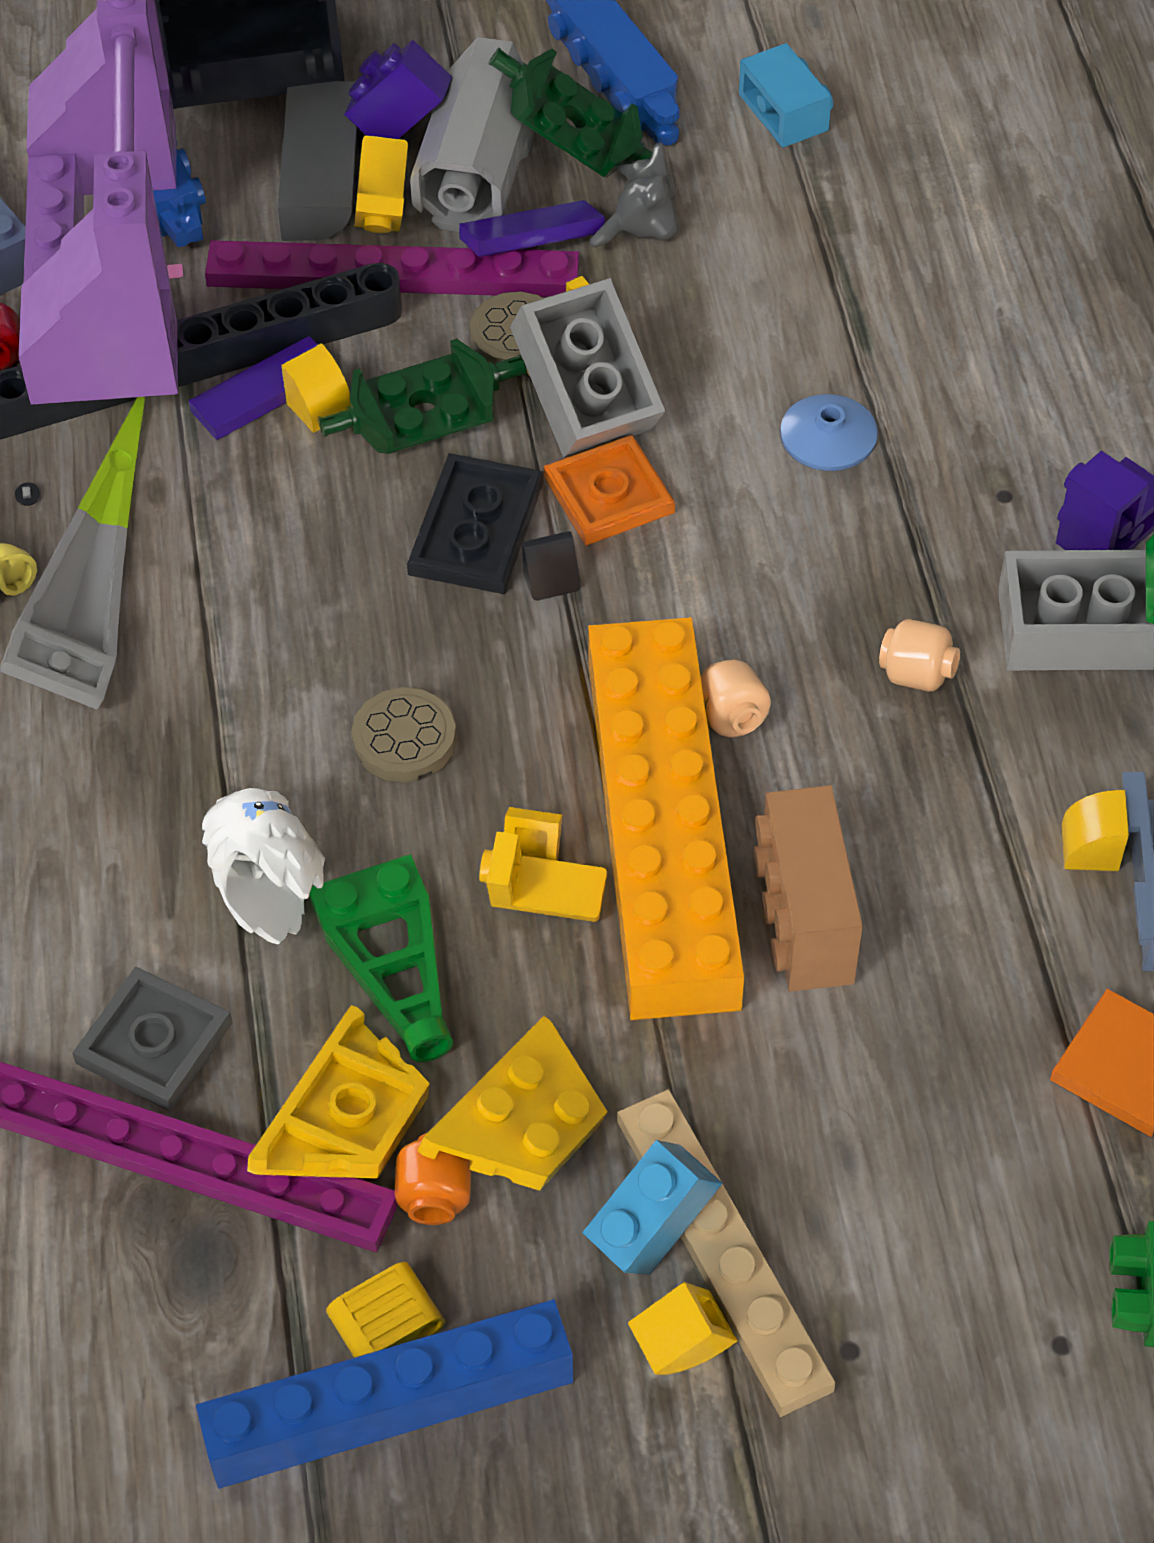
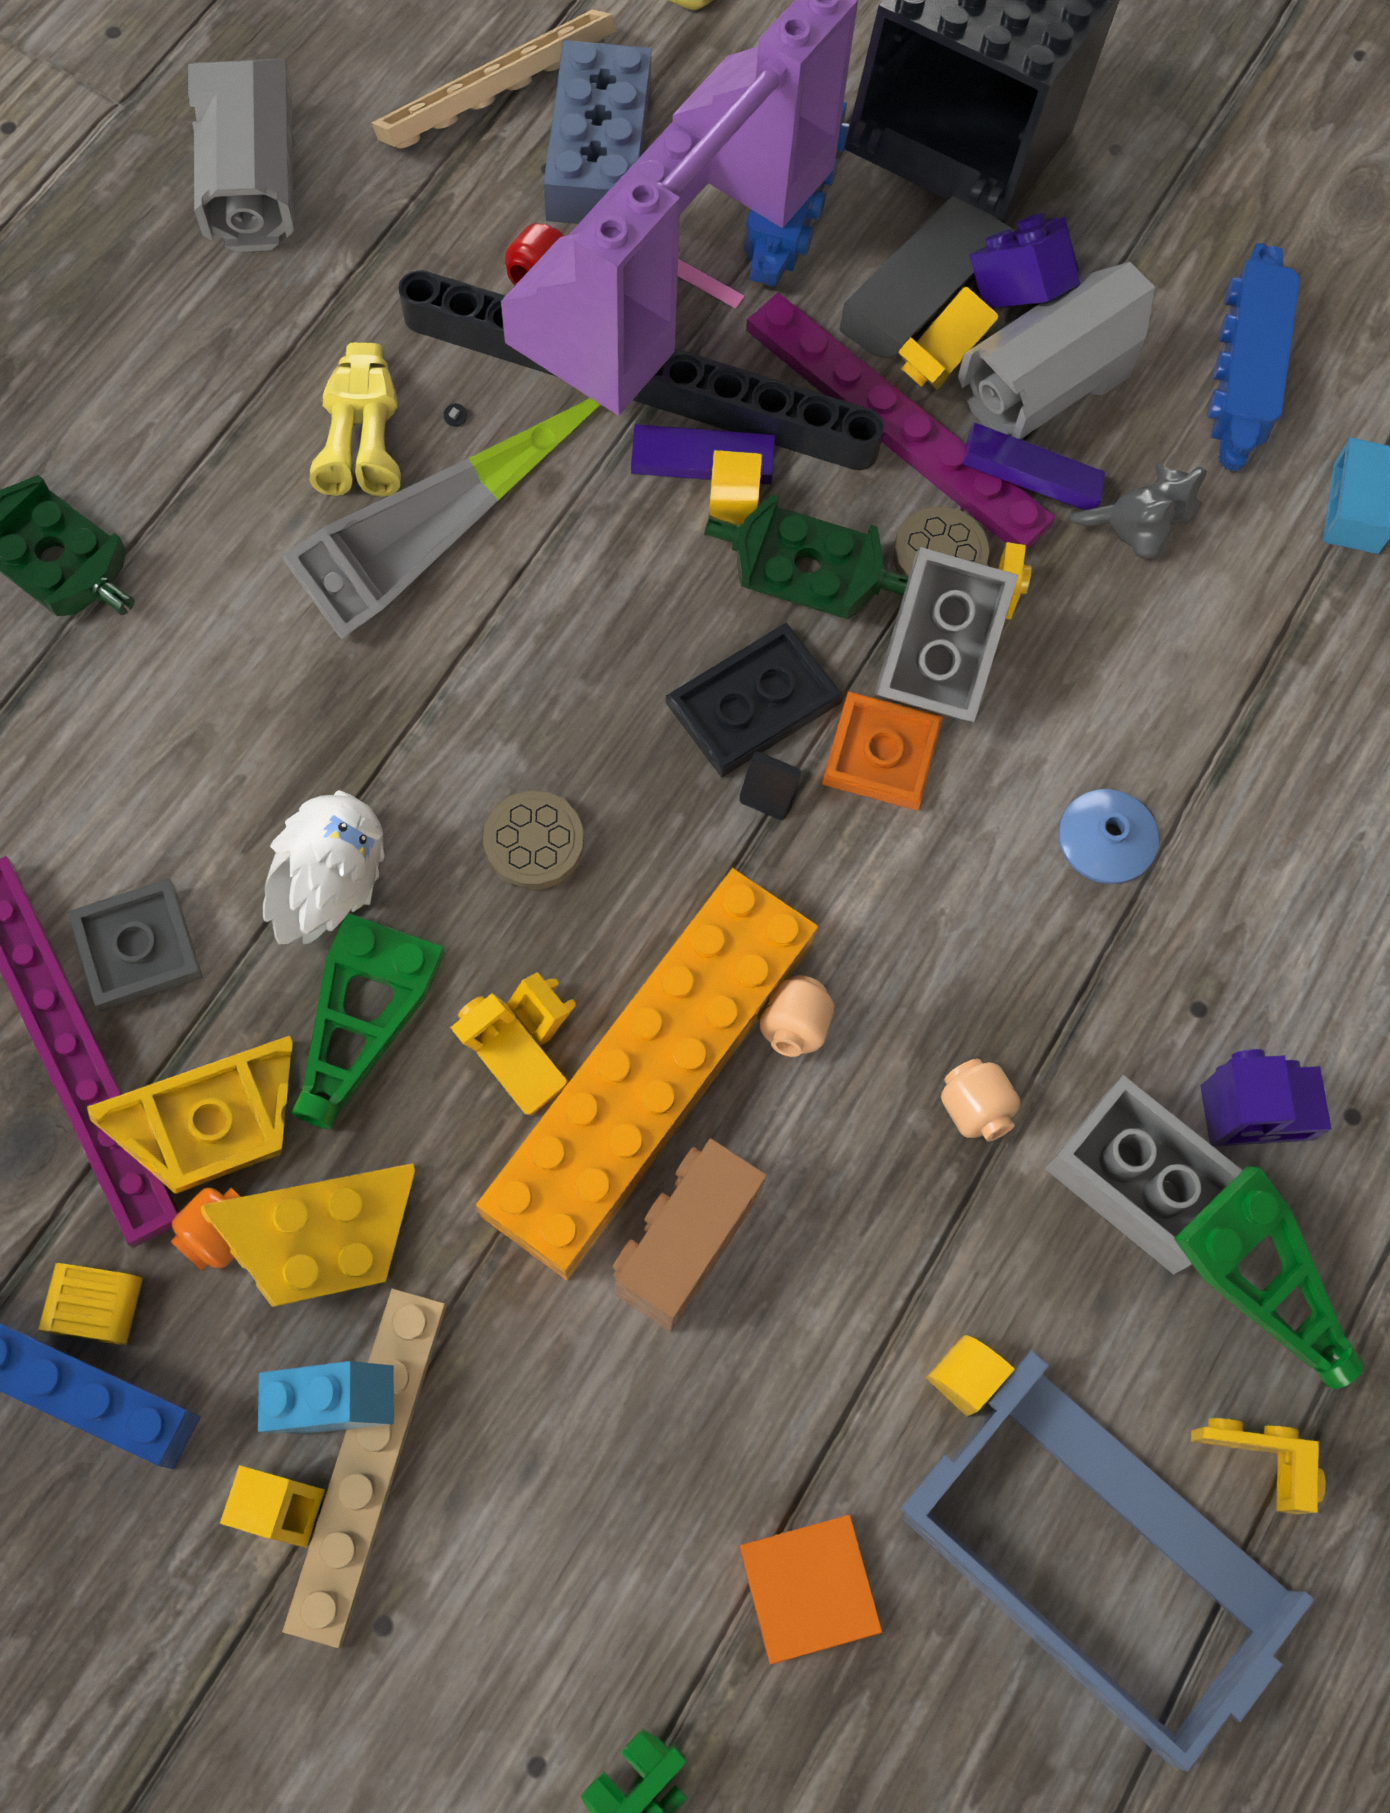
camera: 35 degrees right, 15 degrees up
dark green plate [488,47,652,178] -> none

